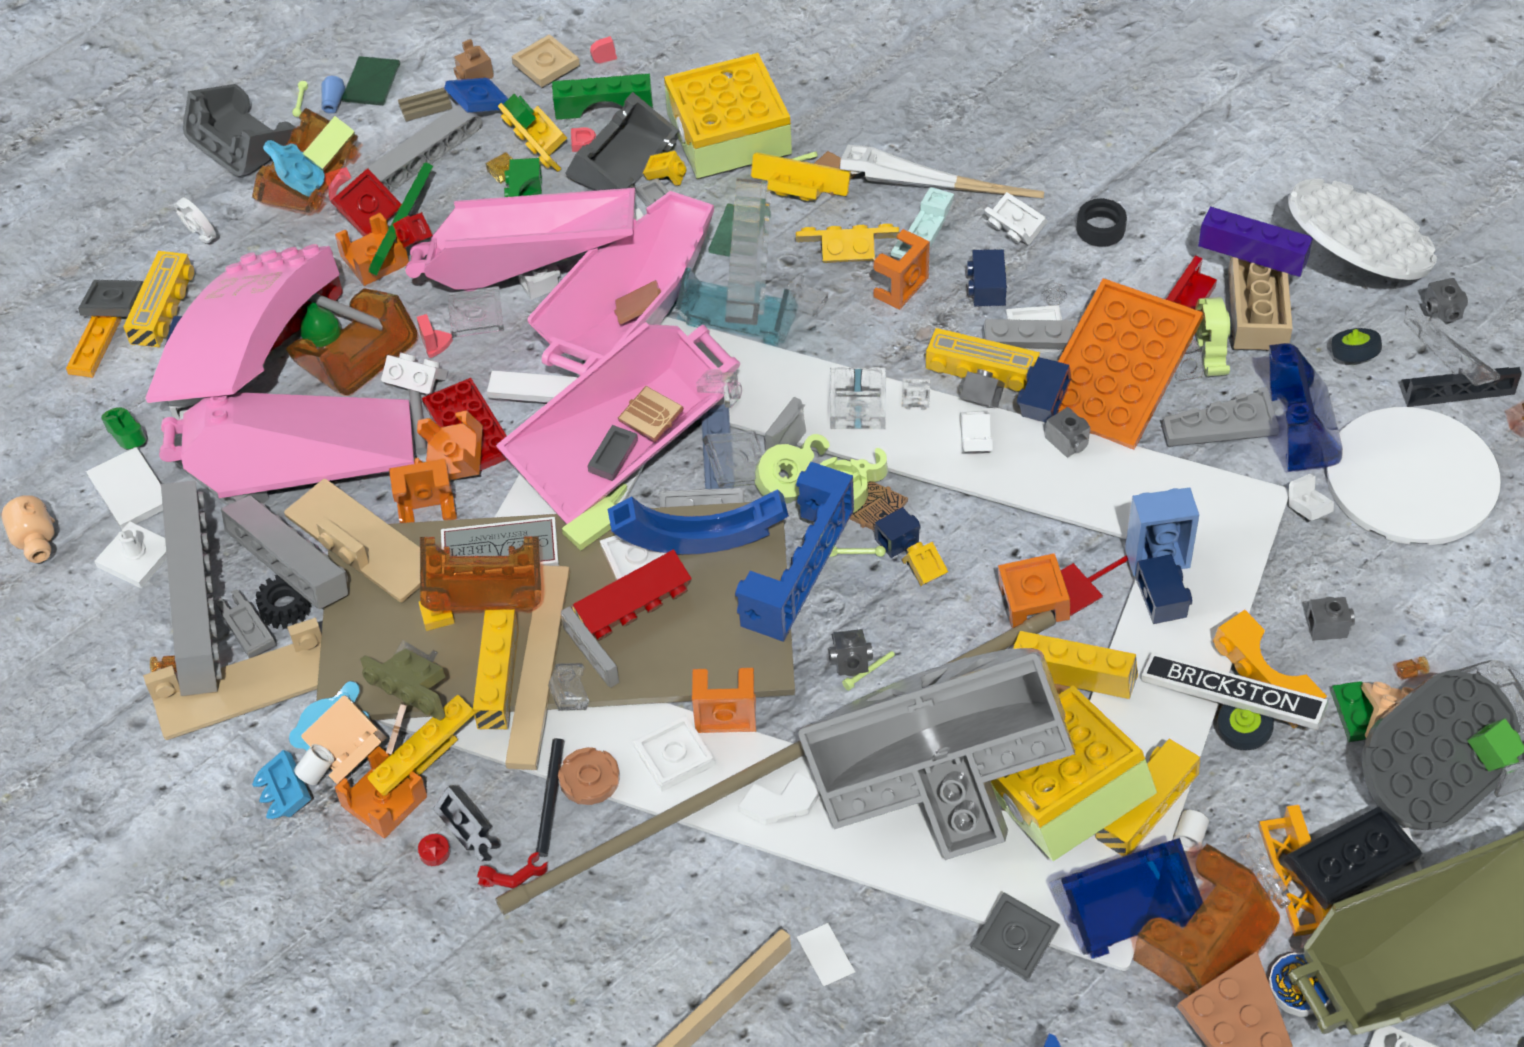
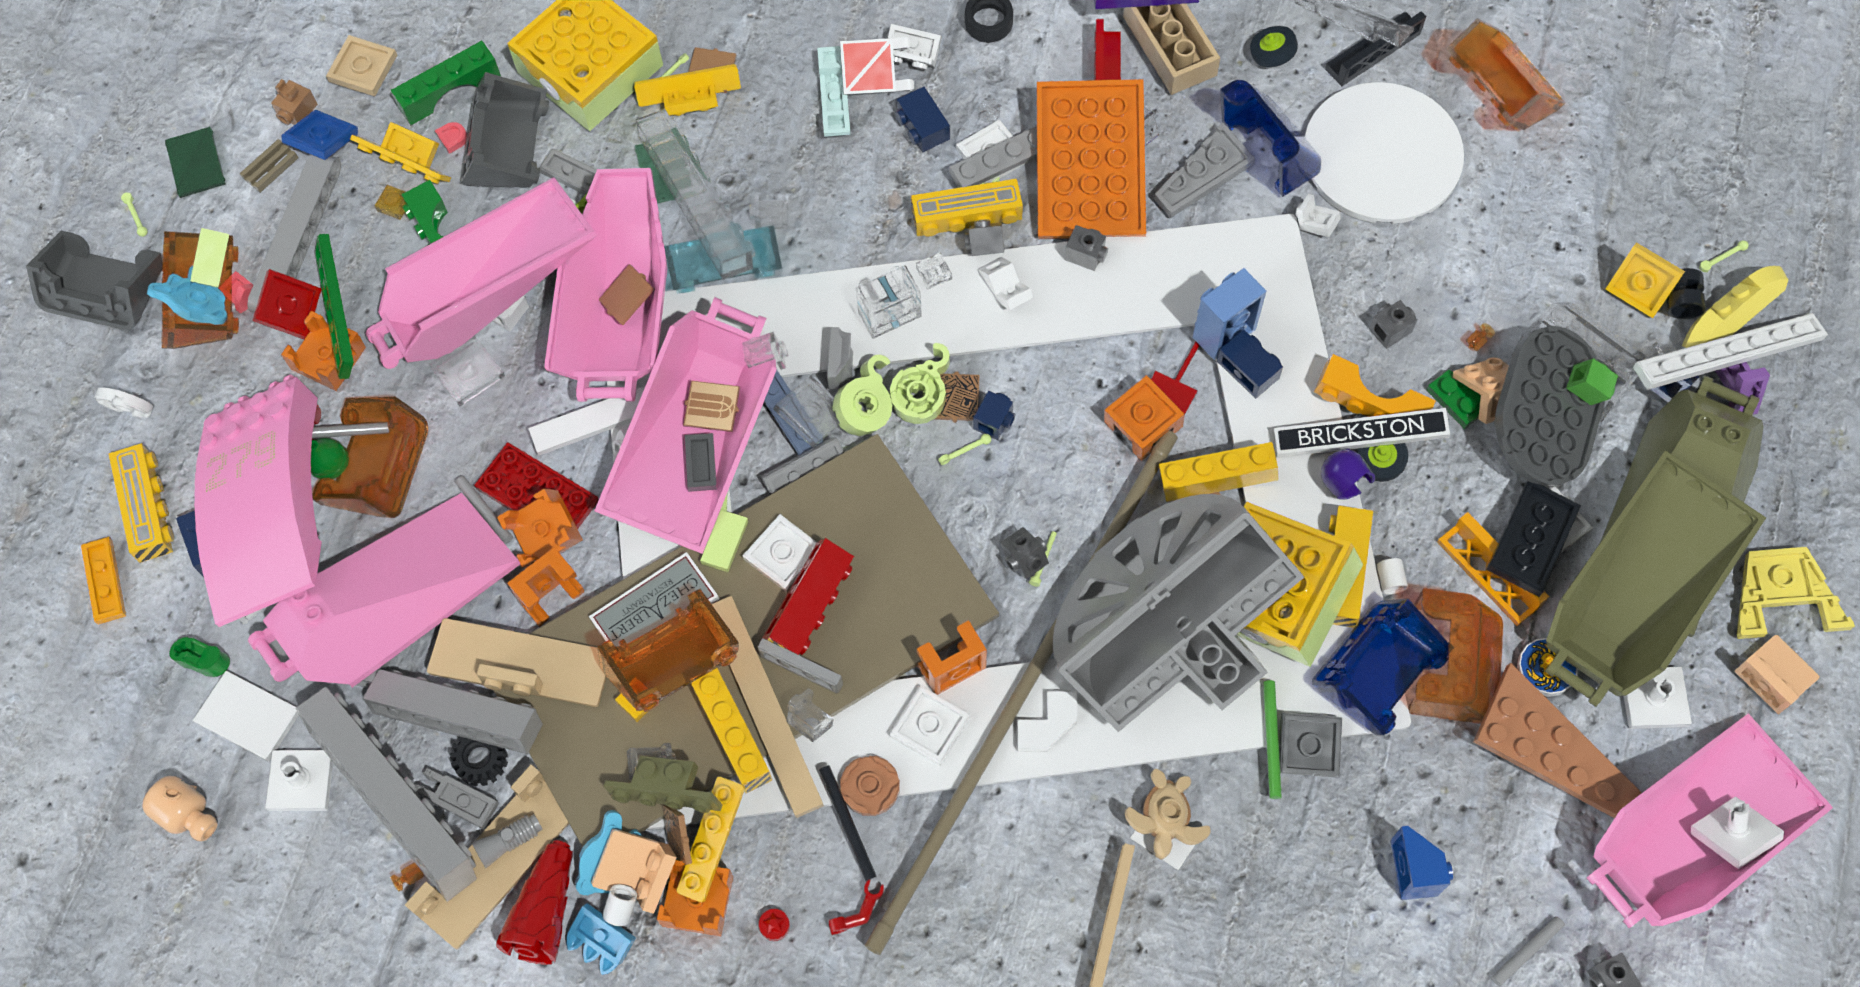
camera: 30 degrees left, 15 degrees up
dark grey tile [78,279,144,317] -> none
medium blue cone [321,76,345,113] -> none
white bracket [381,352,448,394] -> none
red bracket [393,212,433,248] -> none
coral tile [417,314,453,358] -> none
plate [433,786,500,861] -> none
green piece [504,94,536,129] -> none
coral tile [590,36,617,63] -> none
blue arch [608,489,789,554] -> none
yellow bracket [643,151,687,186] -> none
blue plate [735,462,854,642] -> none
yellow bracket [796,224,899,263] -> none
white plate [840,145,1044,198] -> none
orange panel [874,229,930,310] -> none
yellow bracket [902,541,948,586] -> none
dark blue brick [1017,357,1072,423] -> none
yellowish green piece [1195,297,1230,377] -> none
clear plate [1238,831,1291,909] -> none
none -> light grey piece [471,814,543,869]
none -> red cone [496,840,573,965]
none -> coral flag [840,37,914,95]
none -> tan animal [1125,769,1211,860]
none -> bright green bar [1263,680,1282,799]
none -> dark purple helmet [1321,448,1375,500]

